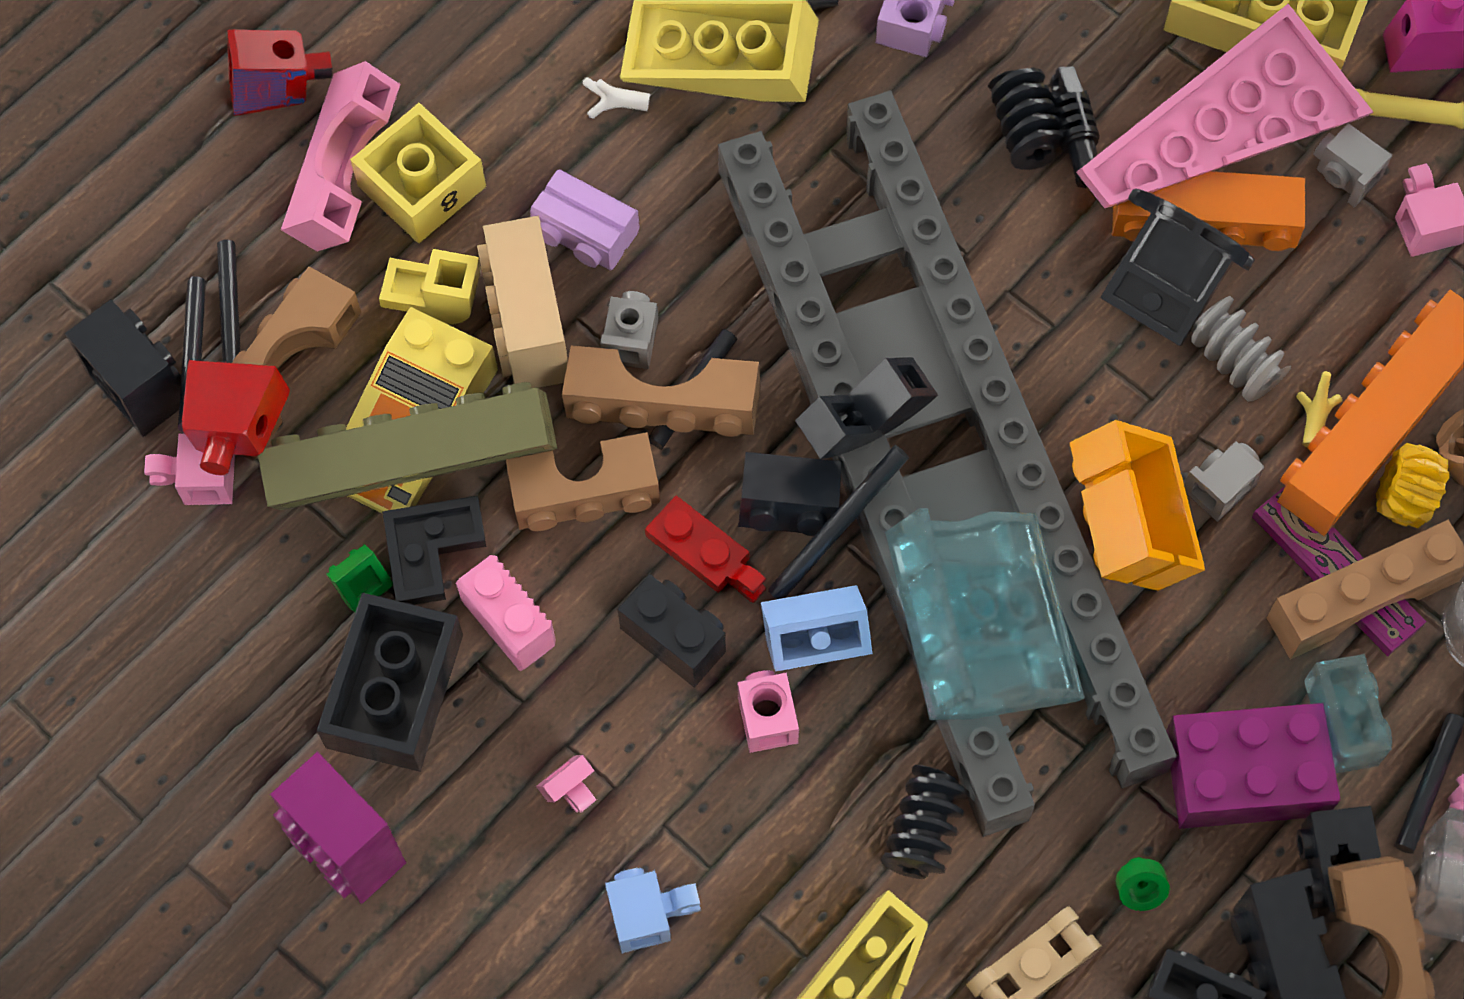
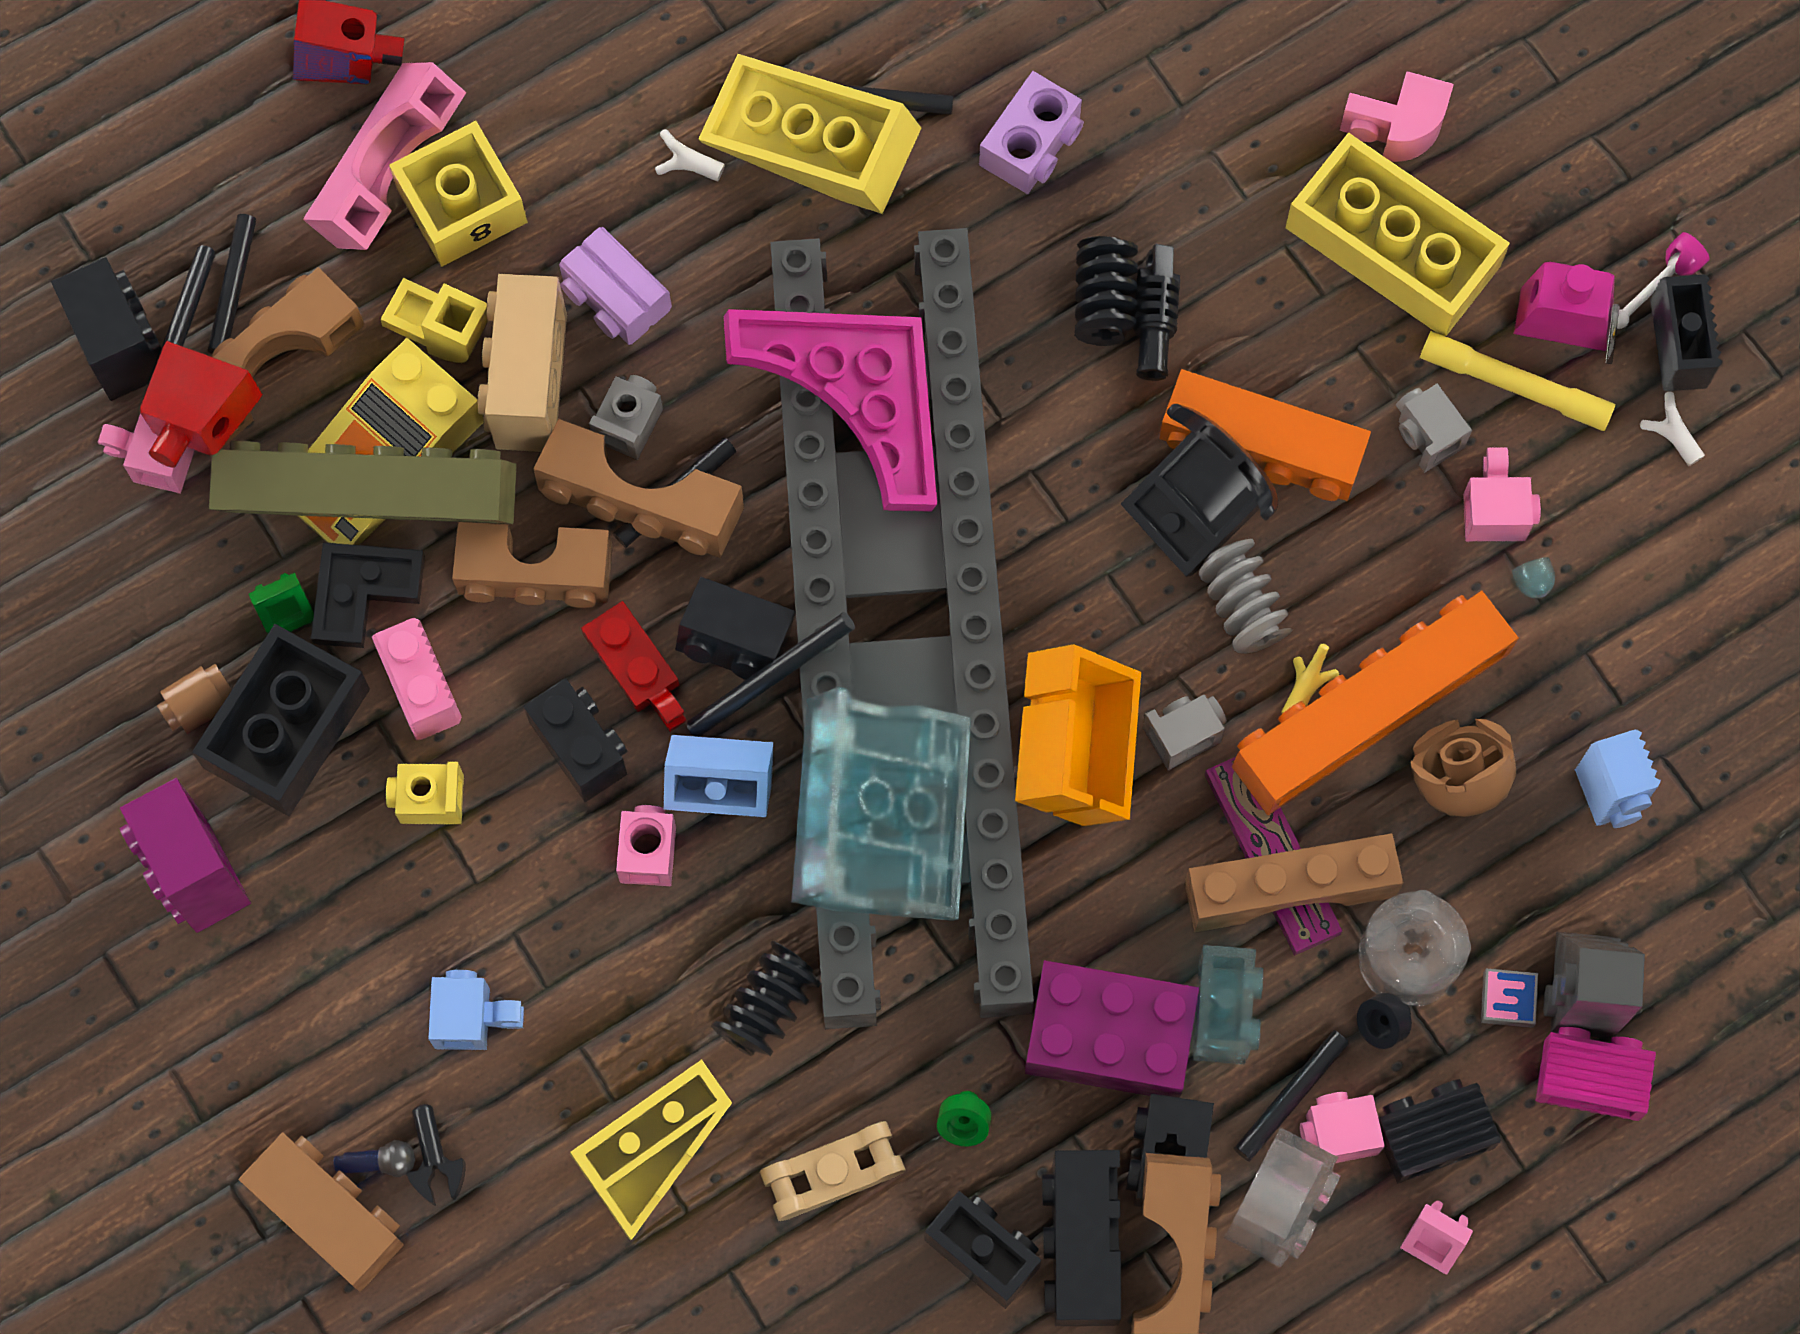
camera: 15 degrees right, 5 degrees up
bright pink tile [536,755,596,813] -> none
black brick [795,357,938,459] -> none
bright pink wing [1076,4,1373,209] -> none
yellow gear [1376,443,1450,528] -> none
none -> medium nougat brick [157,664,232,734]
none -> light yellow brick [386,762,464,824]
none -> dark pink plate [724,309,937,512]

